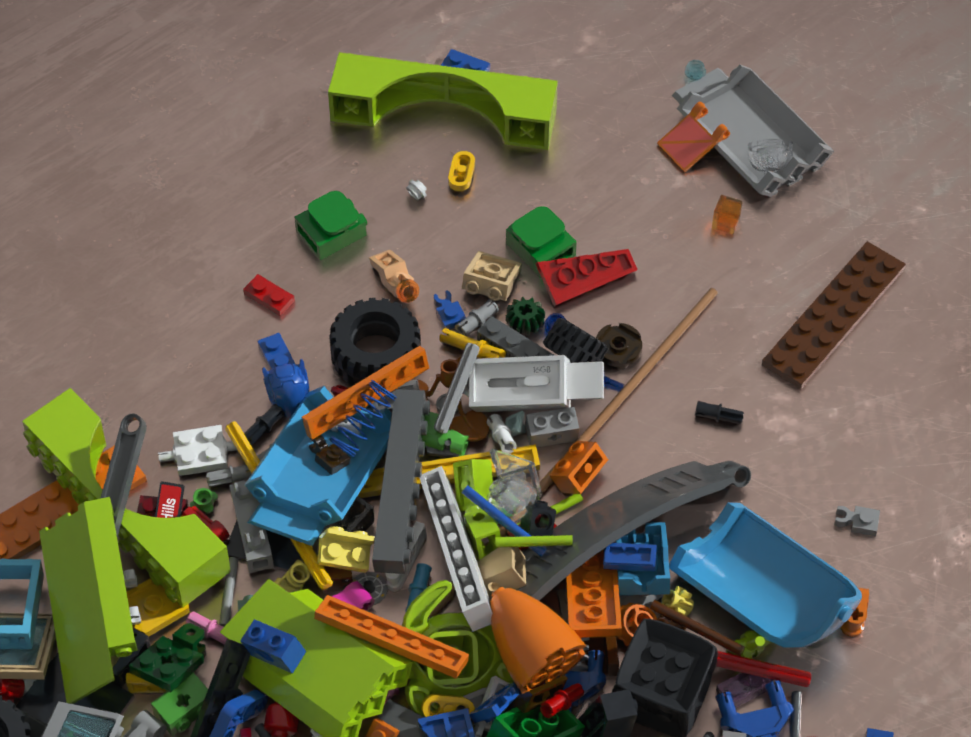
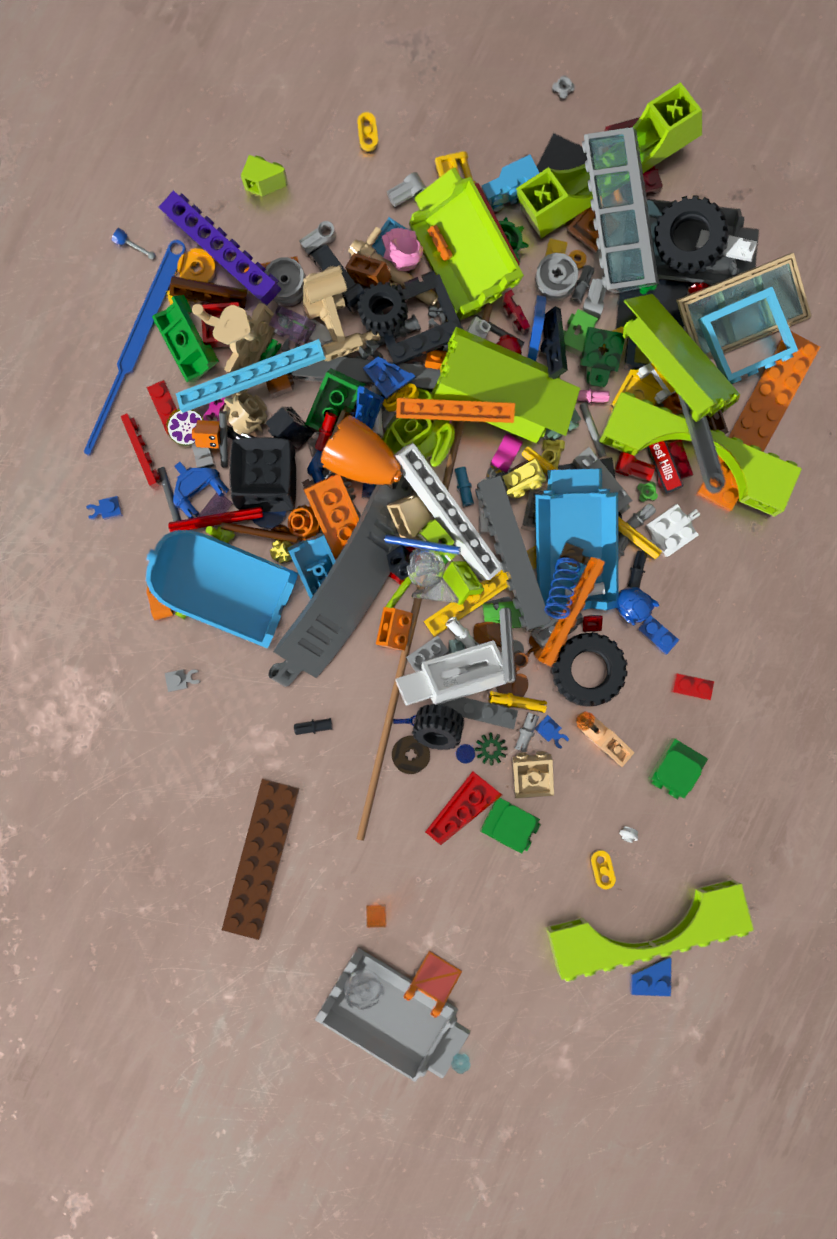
camera: 155 degrees right, 30 degrees up
blue brick [240,619,306,673] -> none
lime bar [495,535,573,547] -> none
blue plate [603,543,657,571] -> none

